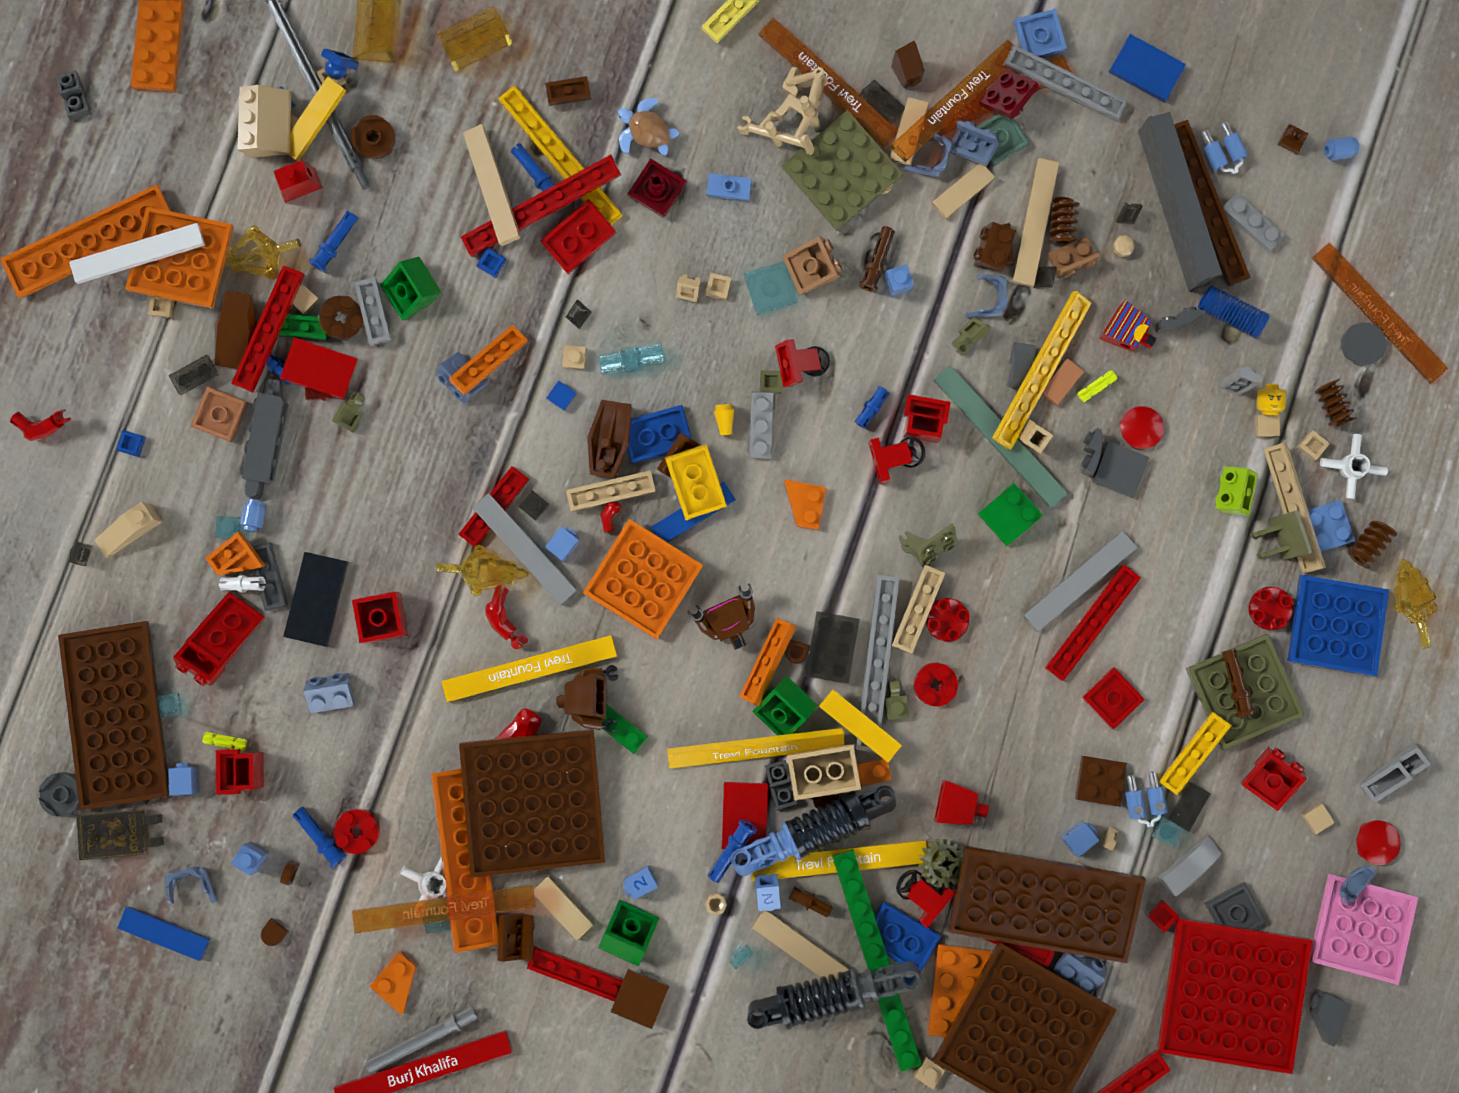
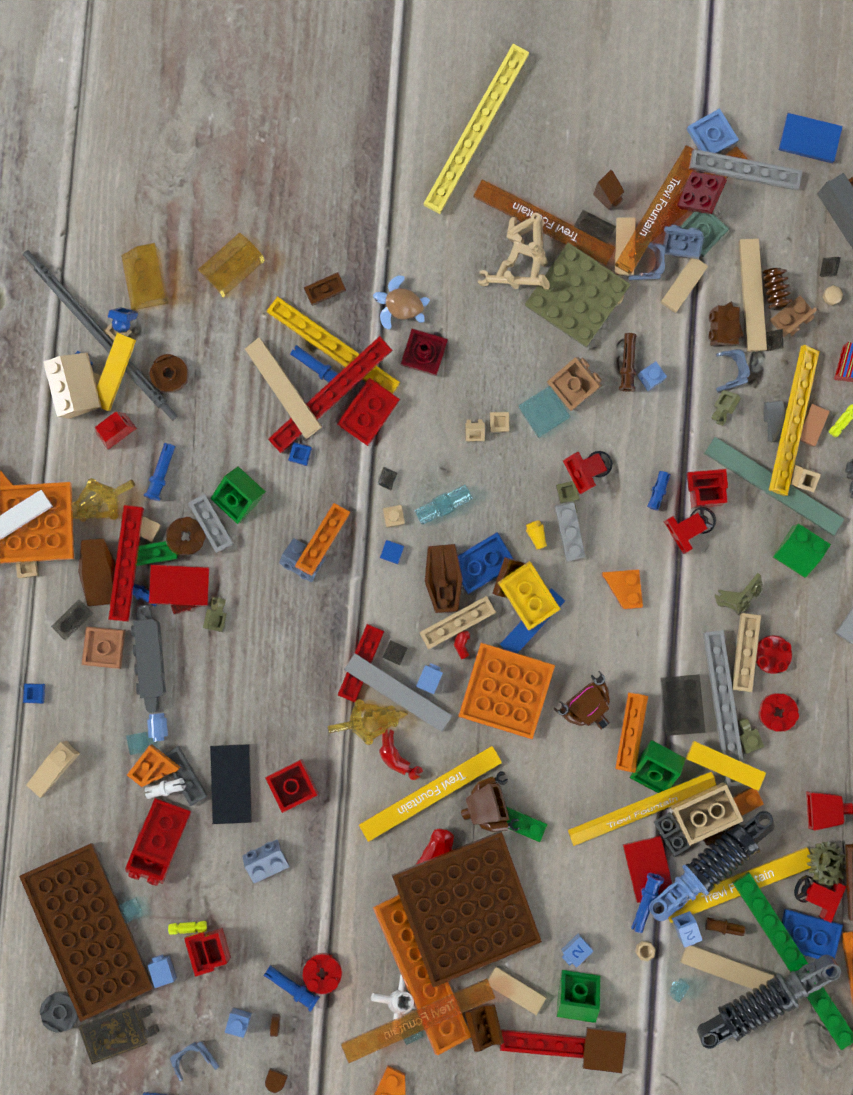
camera: 15 degrees left, 0 degrees up
clear smoke plate [69,541,93,566] -> none
medium blue plate [706,173,752,201] -> none
reddish brown tile [785,640,810,664] -> none

